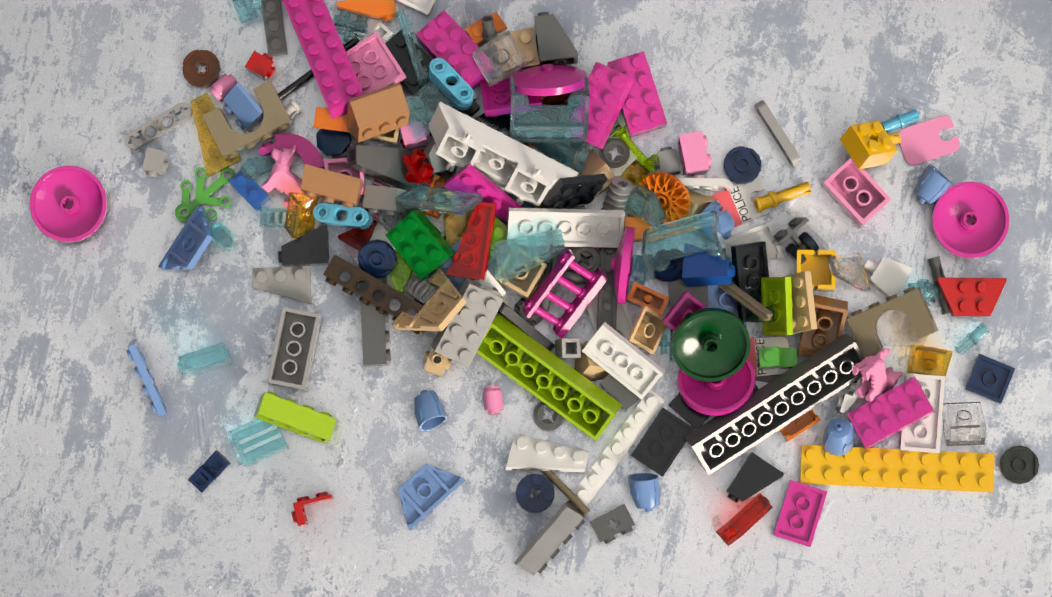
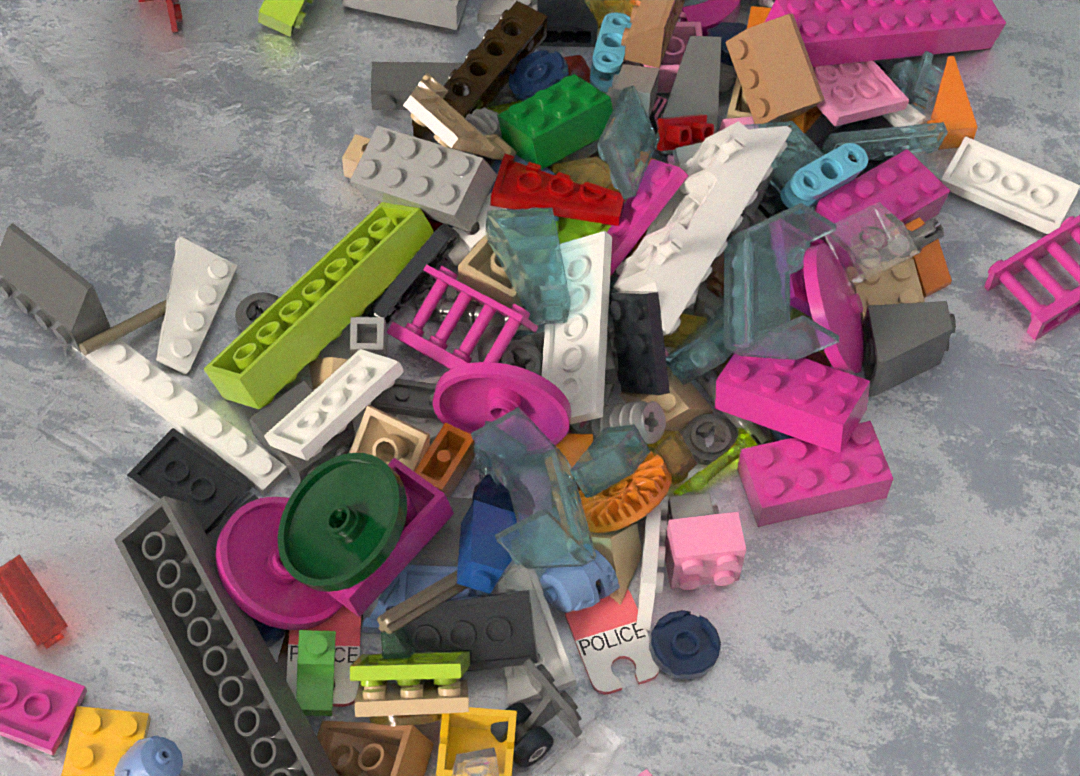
camera: 90 degrees right, 25 degrees down
medium blue wing [398,464,465,530] -> none
medium blue helmet [414,390,447,432] -> none
bright pink brick [482,386,504,414] -> none
dark blue brick [516,474,555,513] -> none
dark grey brick [590,504,635,544] -> none
medium blue helmet [628,473,660,512] -> none
black slope [725,452,784,503] -> none
yellow pin [753,181,811,213] -> none
light grey beam [754,100,802,167] -> none
orange hinge [779,408,821,442] -> none

